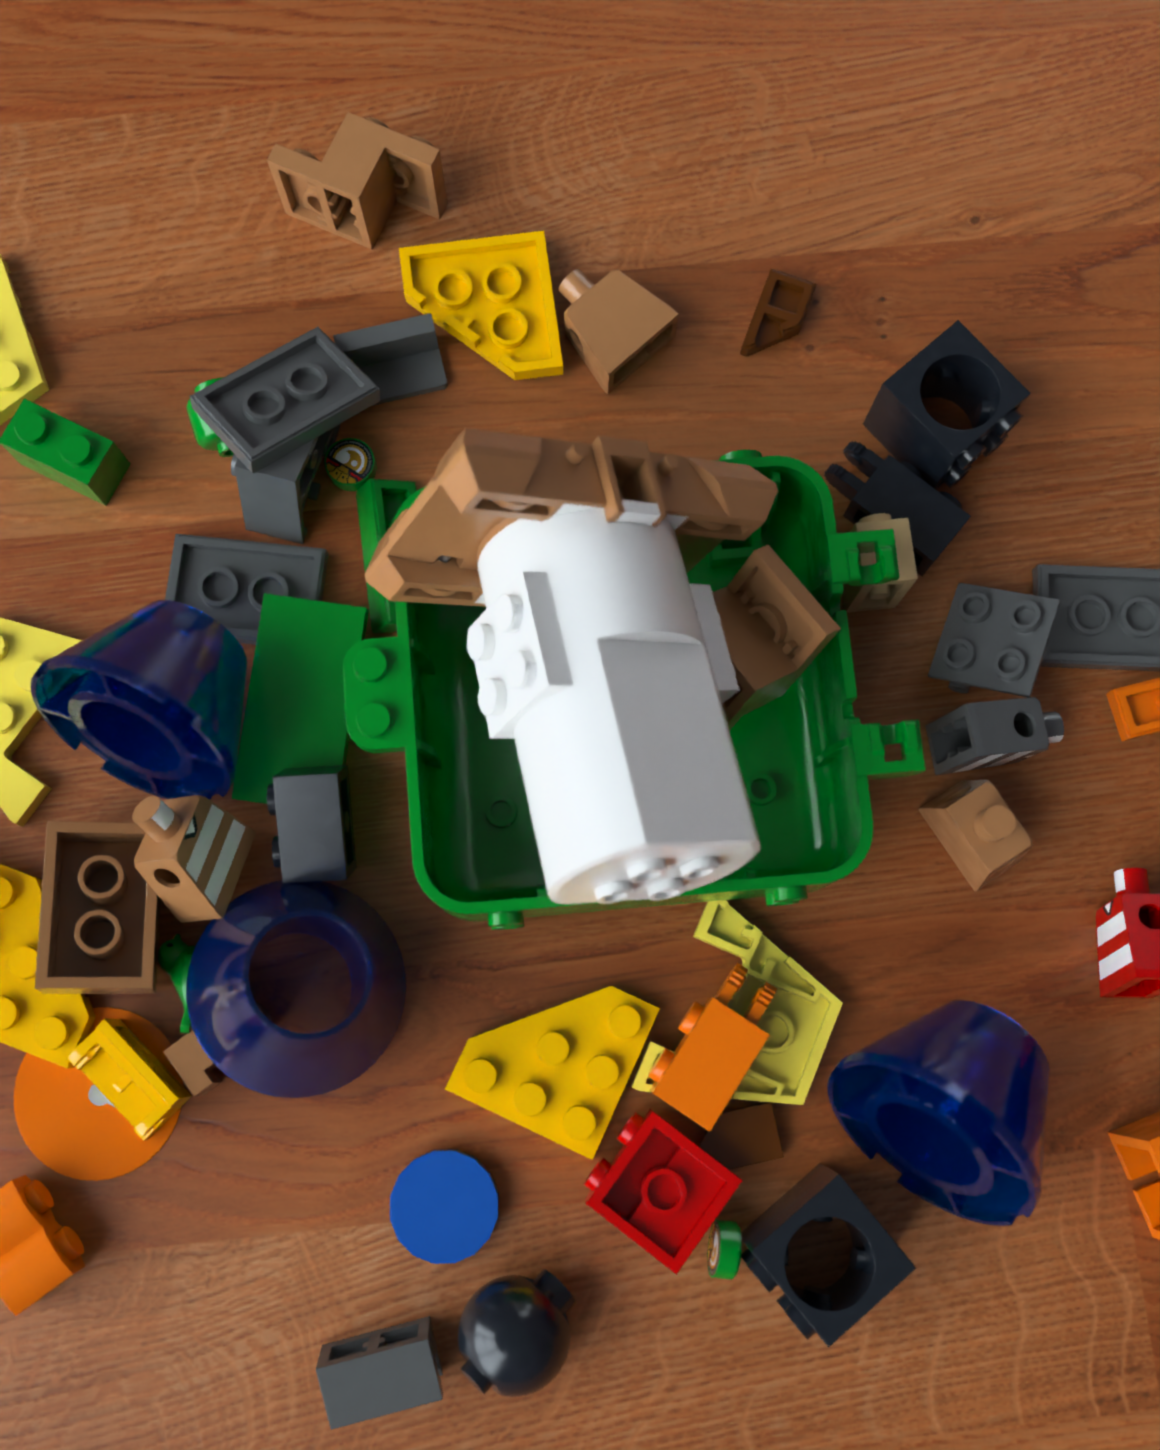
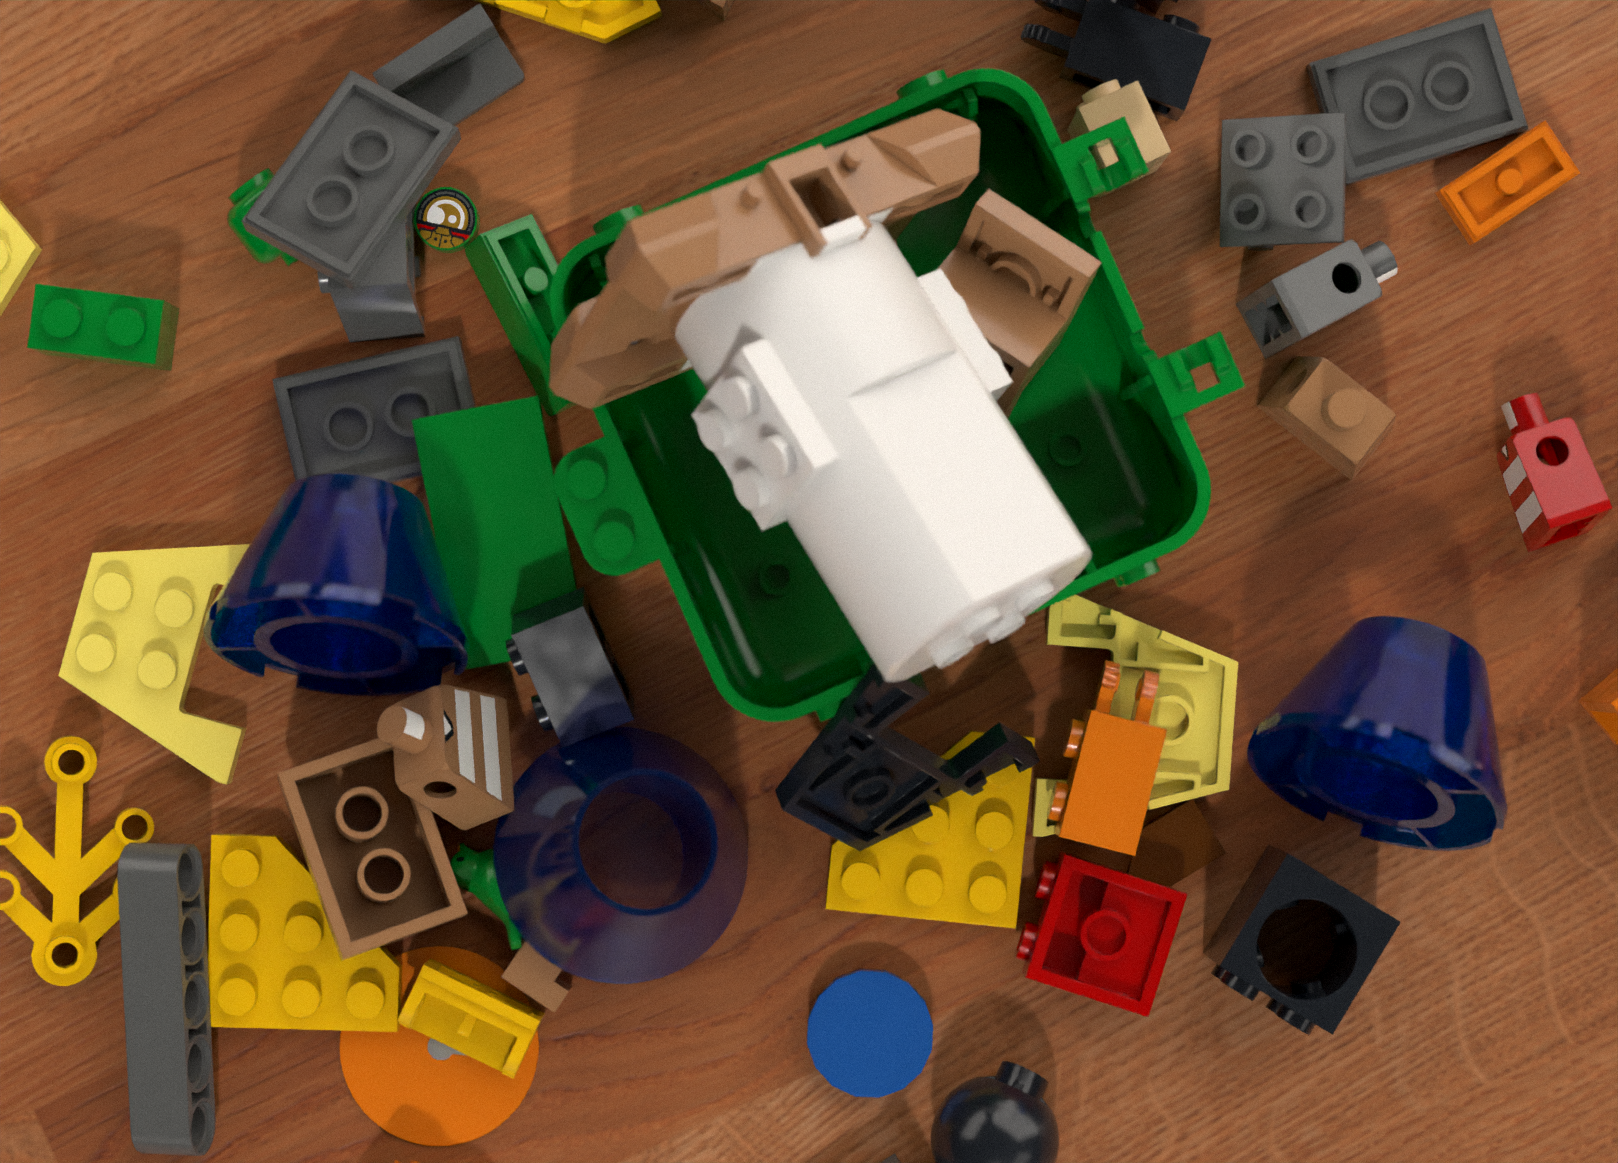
camera: 20 degrees left, 10 degrees up
green tile [707,1219,742,1280] -> none
none -> black wing [775,663,1040,851]

